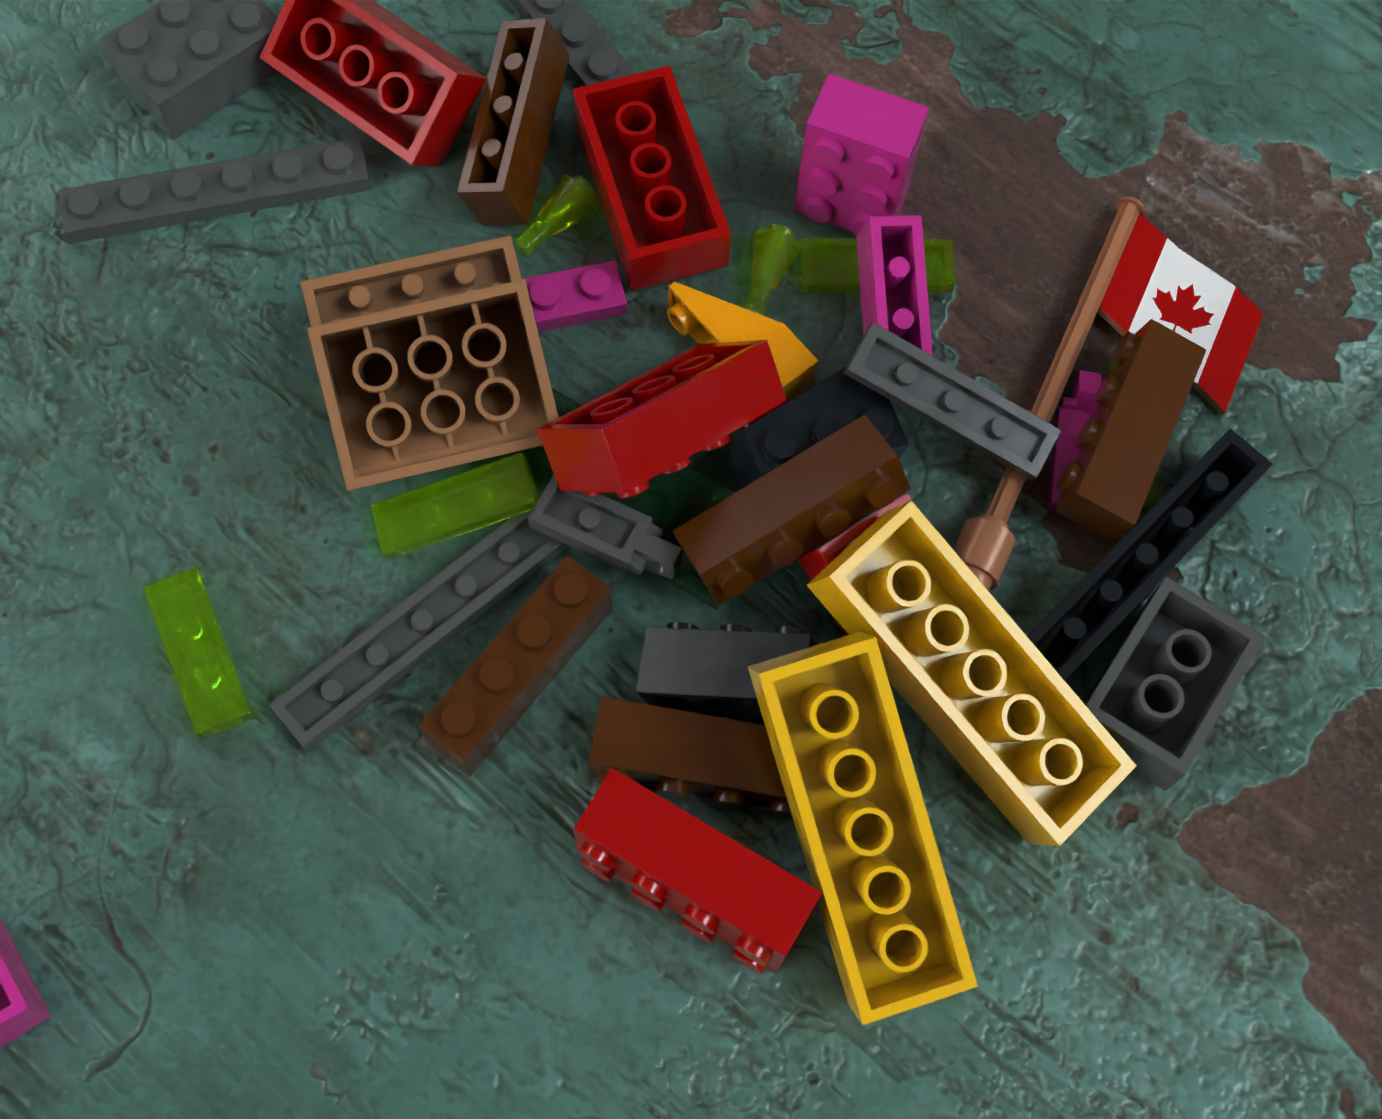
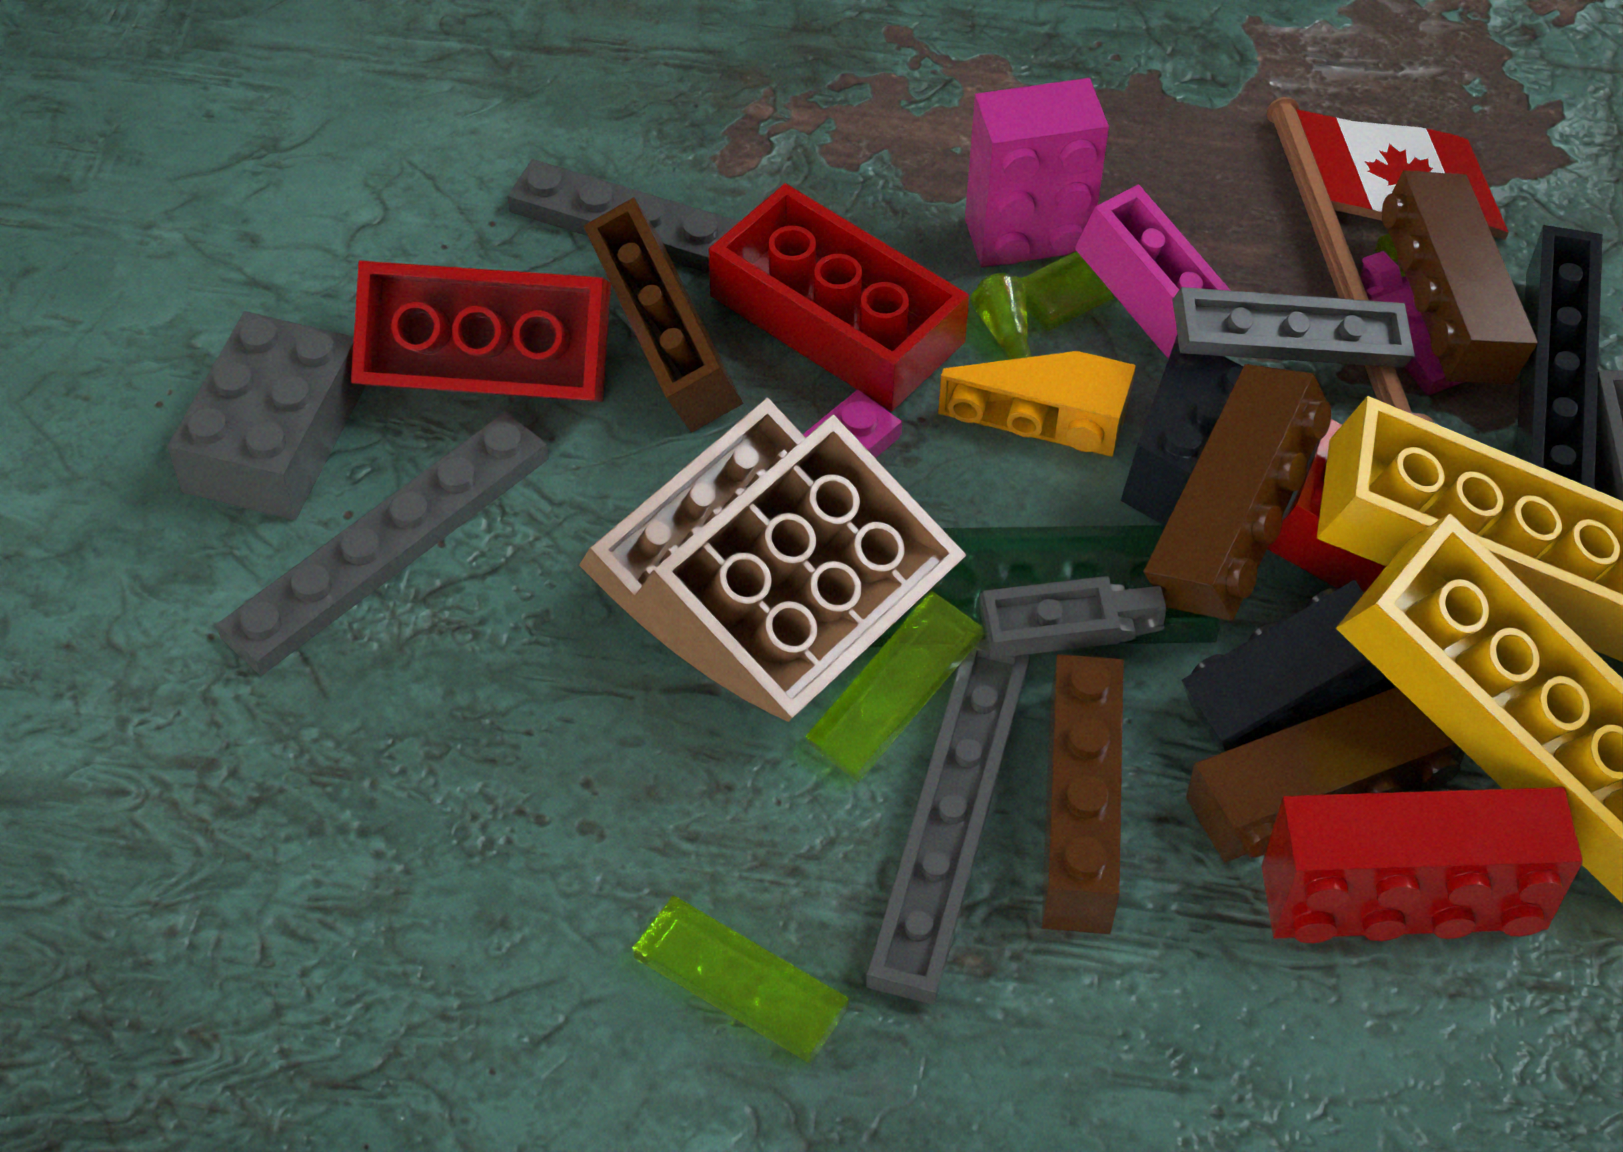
camera: 30 degrees left, 15 degrees down
clear neon green cone [514,174,598,256] -> none
red brick [537,340,787,498] -> none

